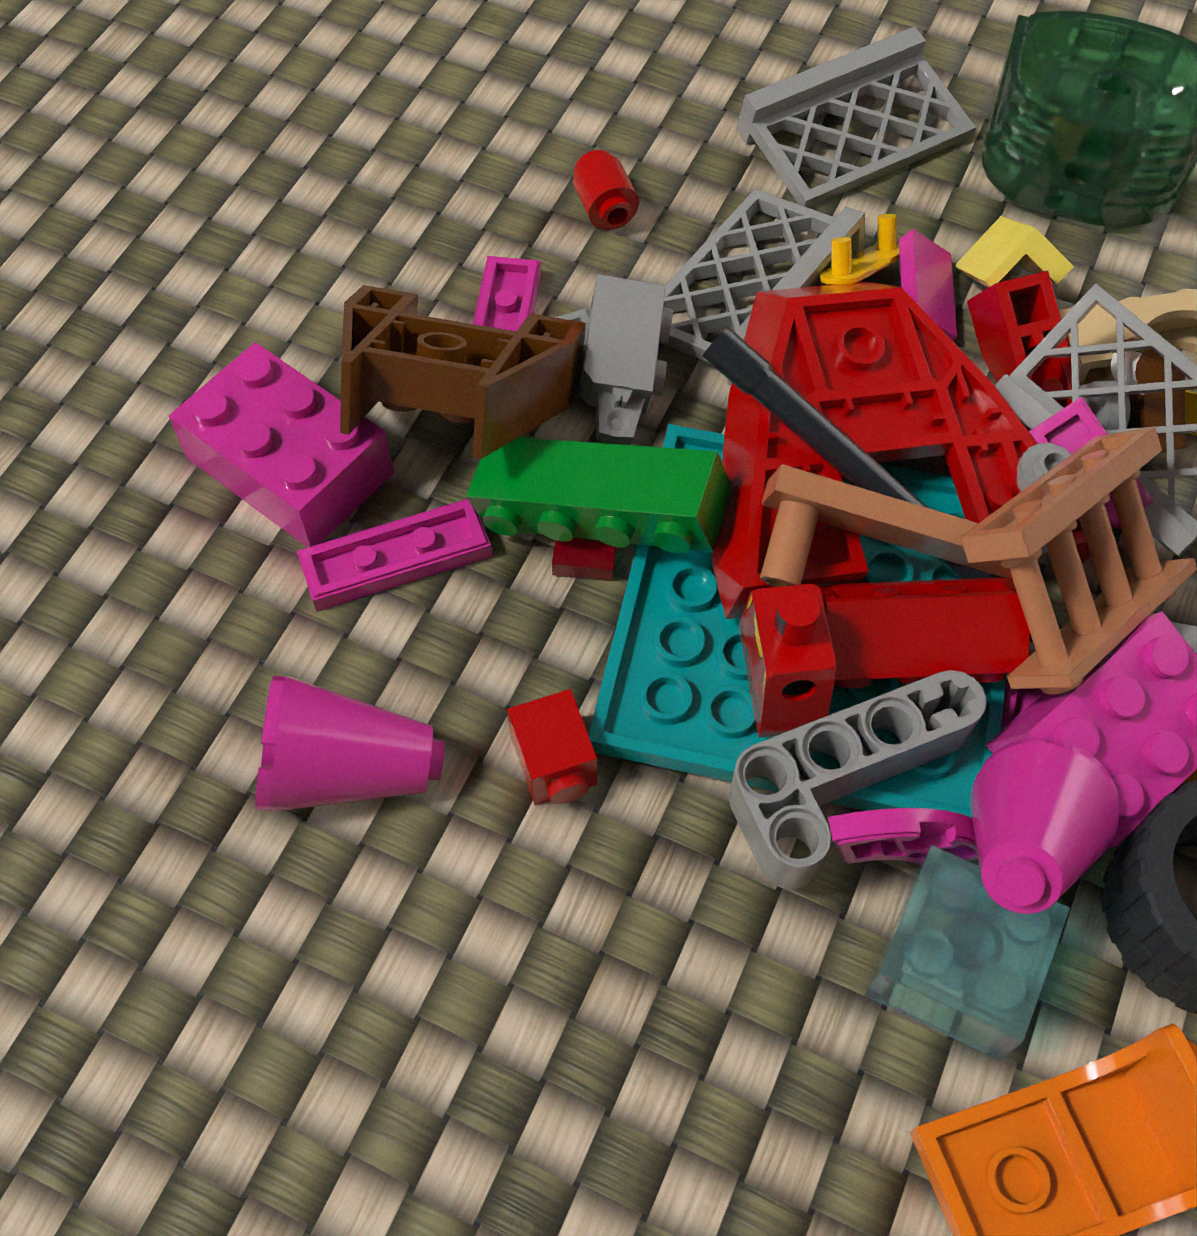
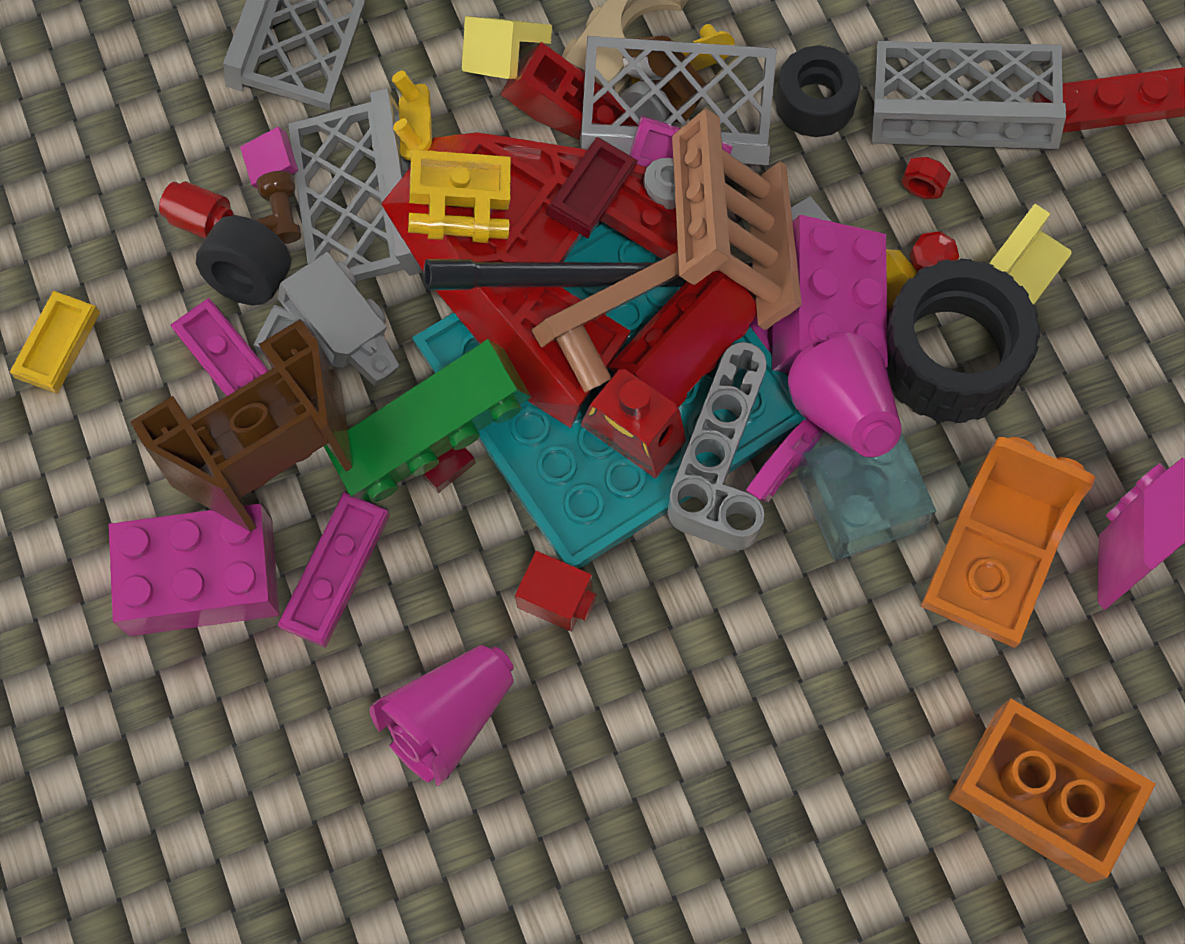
camera: 45 degrees left, 10 degrees up
dark pink tile [899,229,957,341] -> none
none -> yellow tile [10,291,100,394]
none -> black tyre [196,215,291,306]
none -> dark pink tile [240,127,298,189]
none -> reddish brown piece [255,171,301,244]
none -> yellow plate [408,150,511,243]
none -> dark red tile [546,136,638,239]

